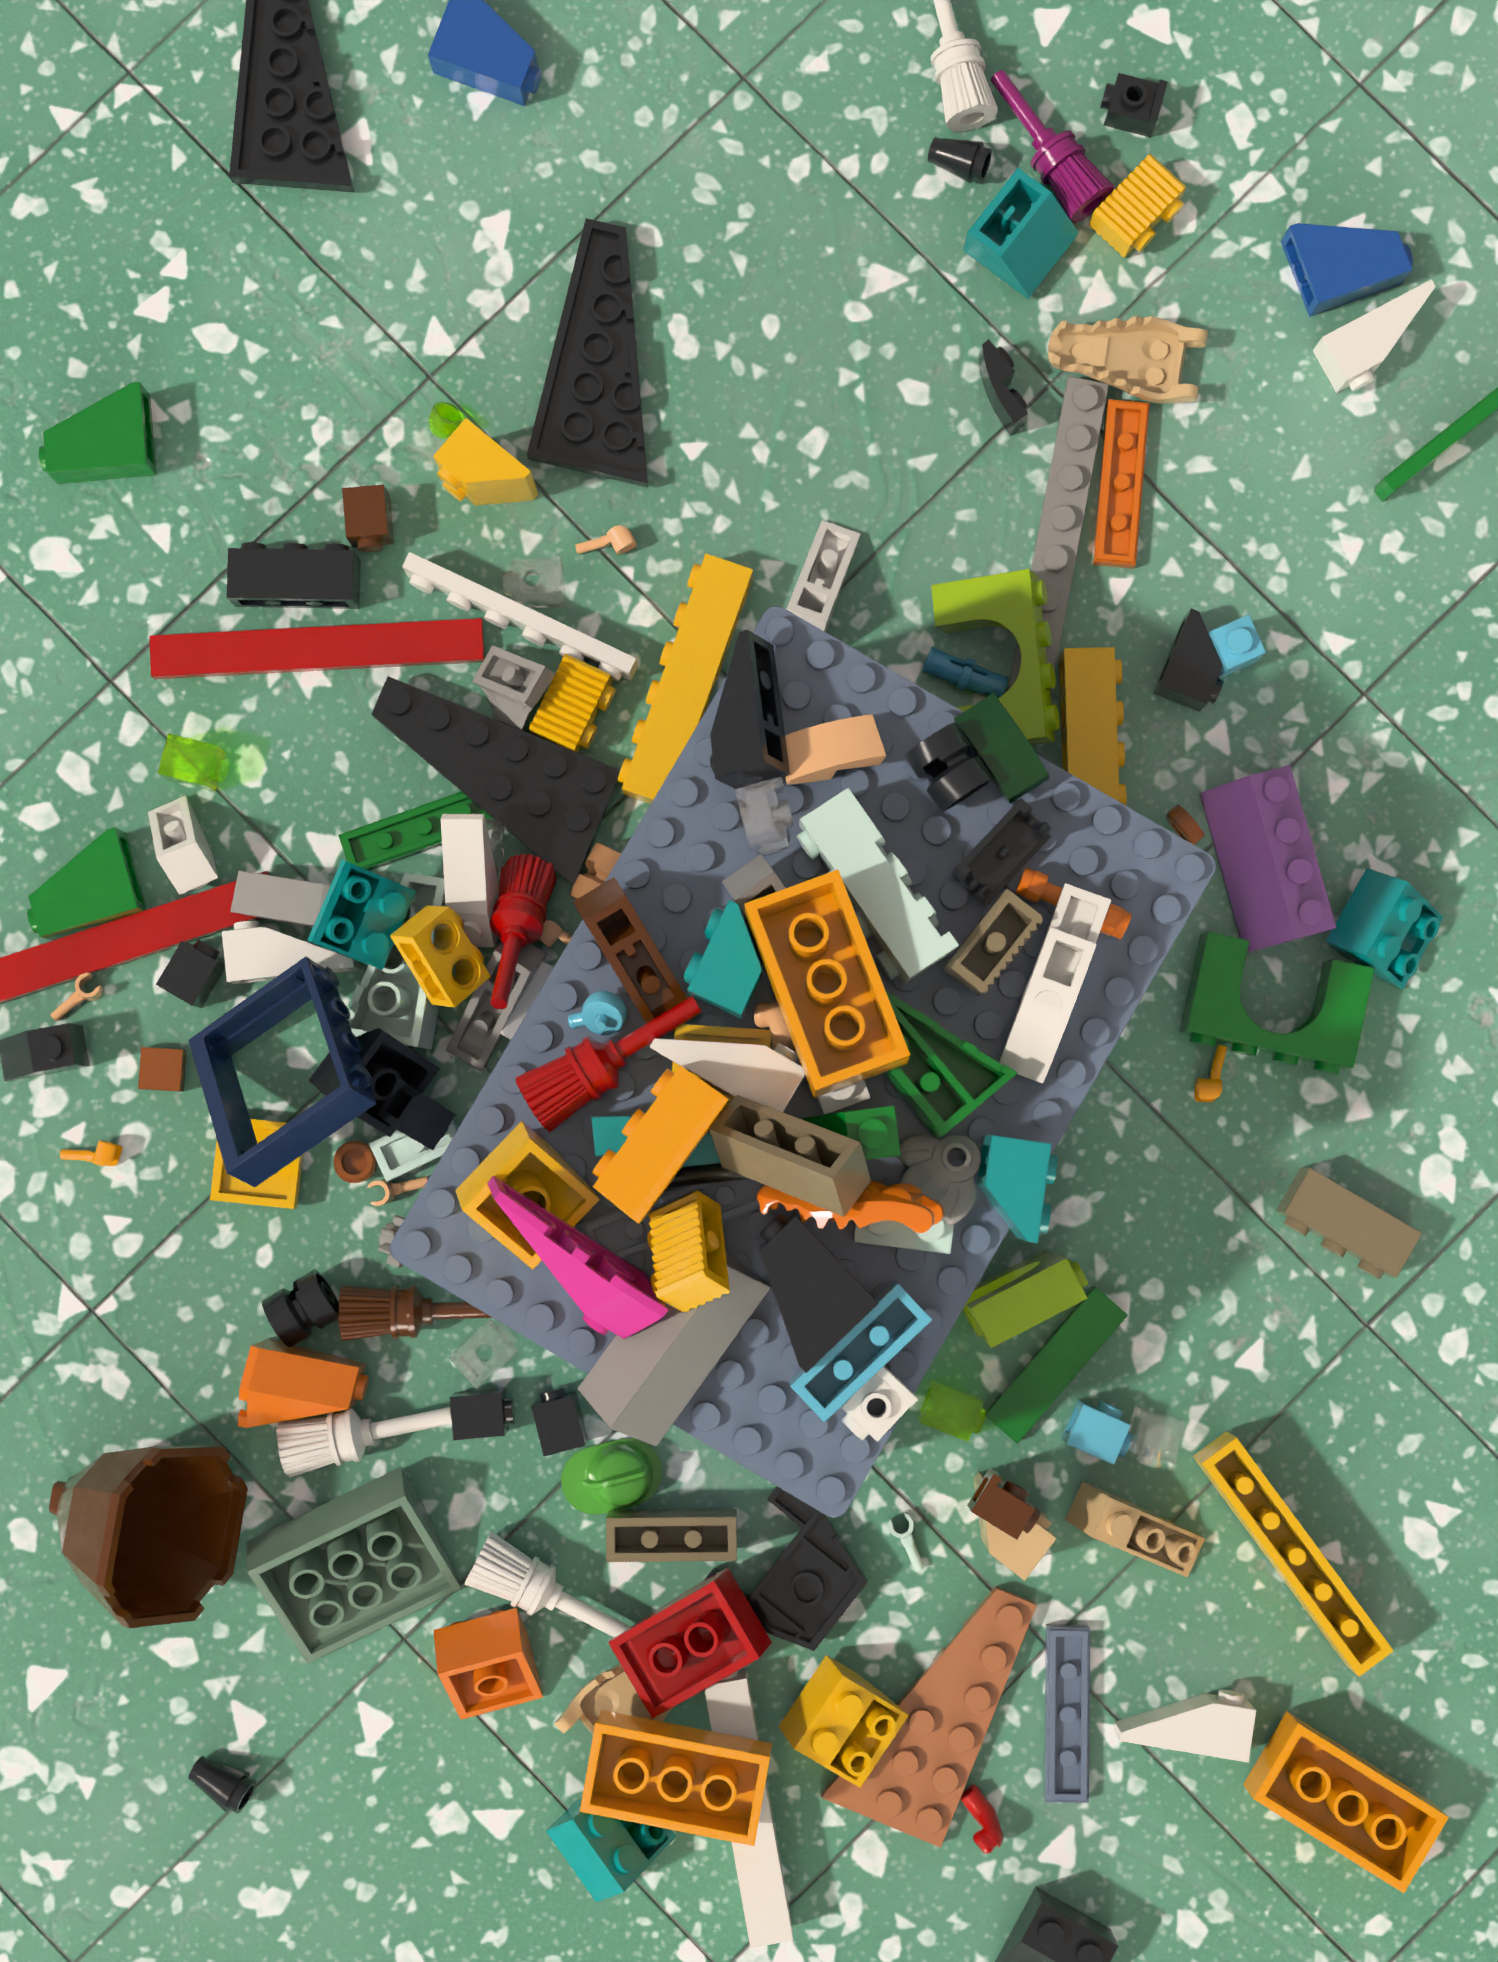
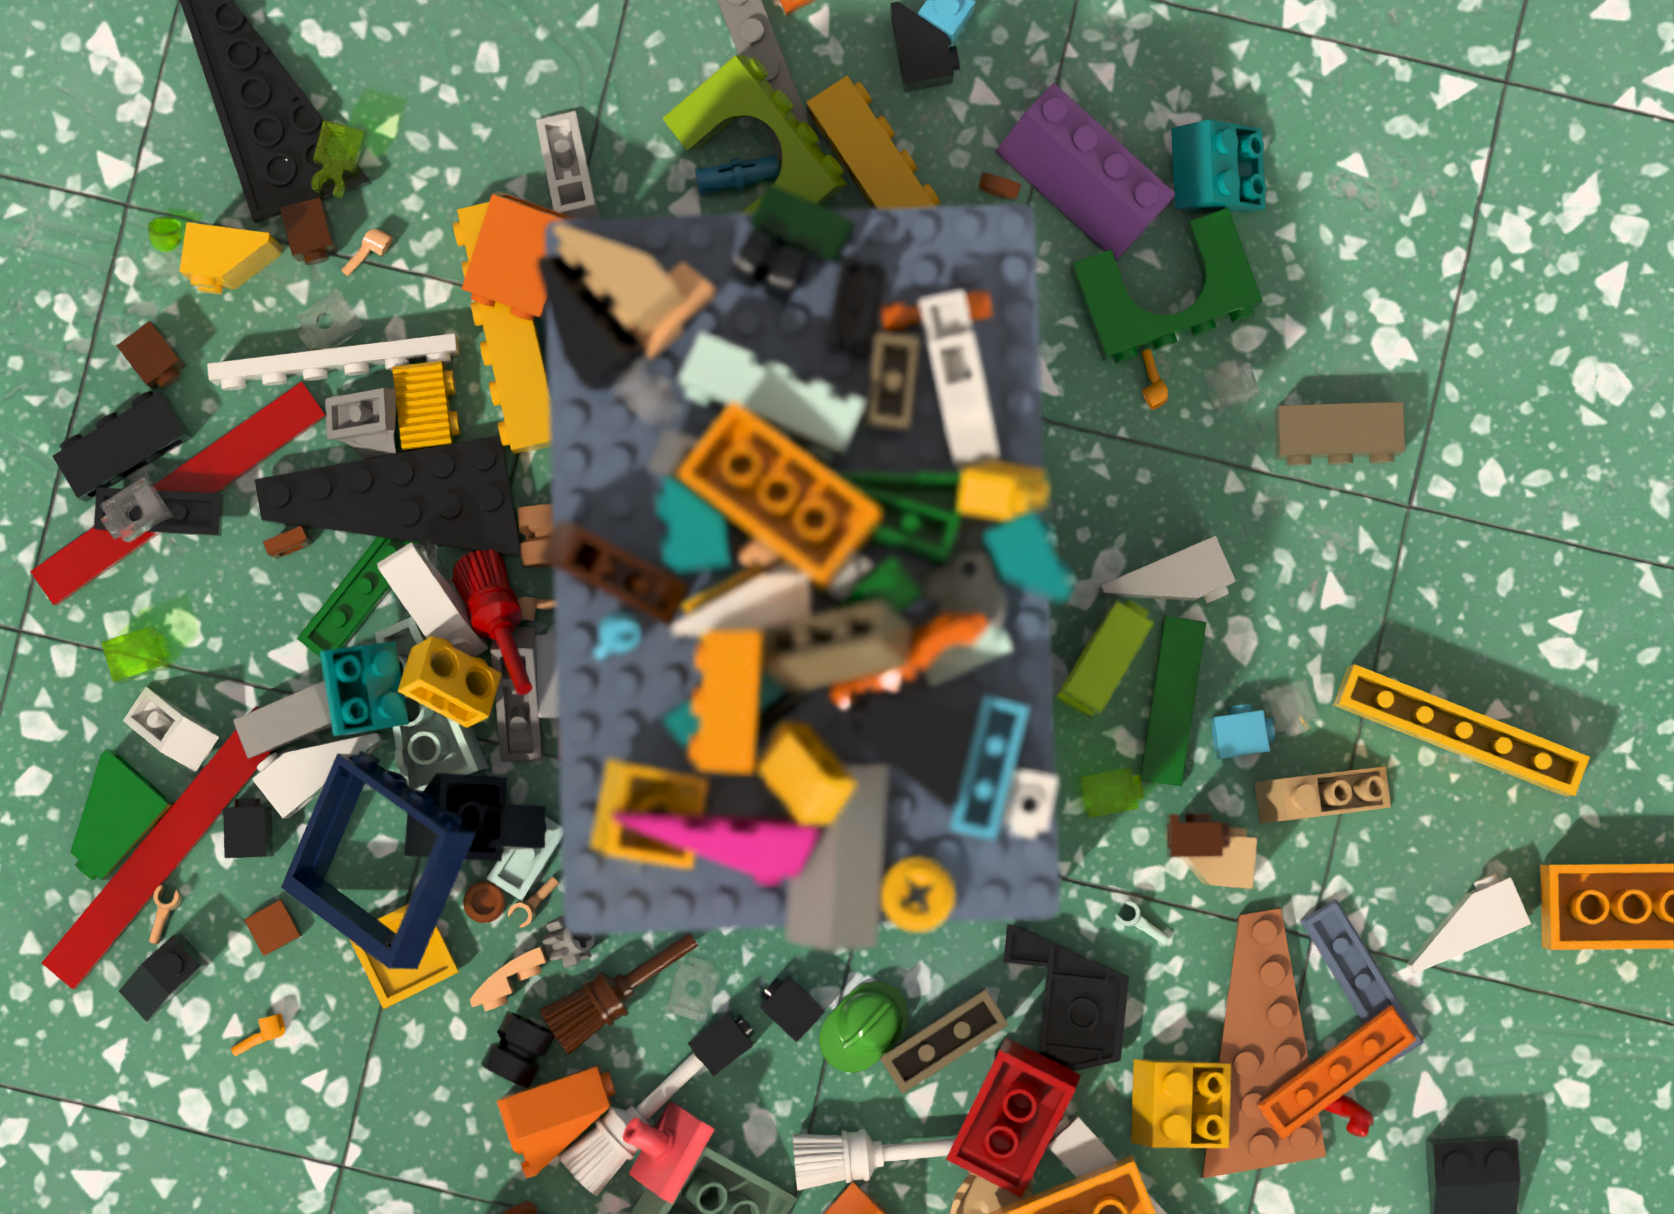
camera: 30 degrees left, 0 degrees up
red piece [515,995,702,1133] -> none
none -> black plate [94,488,224,536]
none -> clear brick [100,477,172,542]
none -> dark orange tile [263,526,313,559]
none -> reddish brown brick [280,197,338,265]
none -> clear neon green plate [312,120,366,199]
none -> orange brick [462,191,577,320]
none -> light nougat slope [470,946,549,1012]
none -> tan slope [552,223,686,337]
none -> coral tile [623,1101,715,1204]
none -> yellow gear [881,859,954,931]
none -> yellow brick [958,461,1049,521]
none -> white slope [1098,536,1236,603]
none -> clear brick [1203,359,1260,412]
none -> orange tile [1256,1005,1417,1139]

